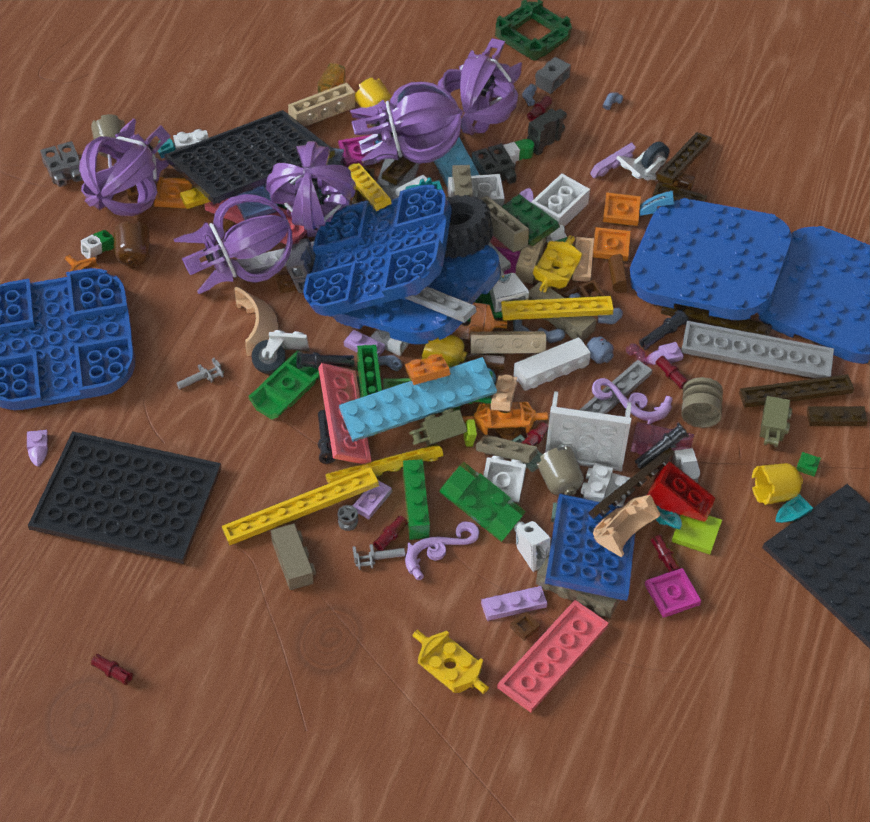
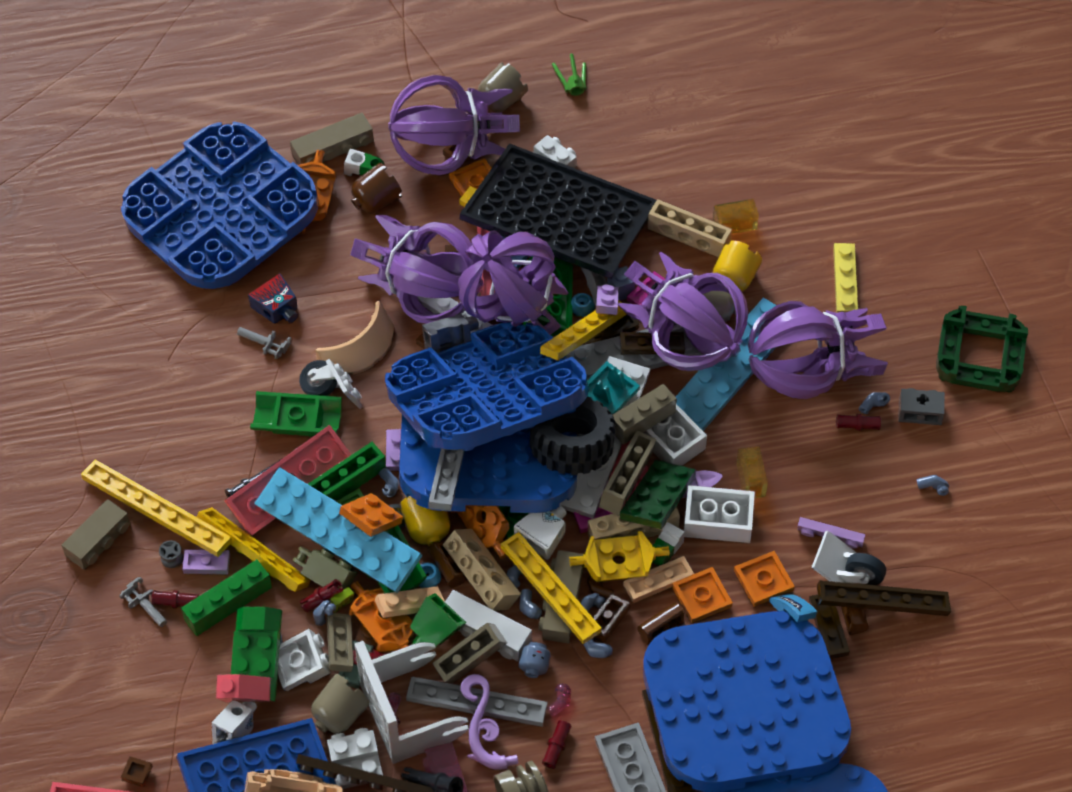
camera: 60 degrees right, 5 degrees up
lavender plate [27,430,48,467] -> none
black plate [28,431,222,564] -> none
flat silver hips [40,141,83,187] -> none
teal plate [158,138,176,159] -> none
black pin [296,352,354,369] -> none
lavender plant [405,522,479,581] -> none
yellow plate [413,630,489,694] -> none
pearl dark grey hips [472,143,517,184] -> none
lavender plate [481,586,547,621] -> none
leg [503,139,534,164] -> none
pearl dark grey hips [527,108,567,156] -> none
black pin [639,310,688,350] -> none
lavender plate [644,342,683,365] -> none
none -> coral slope [216,674,271,703]
none -> torso [248,273,298,323]
none -> dark tan brick [290,113,374,165]
none -> dark red pin [300,579,343,612]
none -> sand blue arm [313,600,336,626]
none -> green torso [410,593,466,647]
none -> dark tan brick [433,622,507,683]
none -> bright green plant [552,53,587,96]
none -> lavender plate [596,285,619,315]
none -> clear yellow brick [736,446,768,498]
none -> light yellow plate [833,243,858,313]

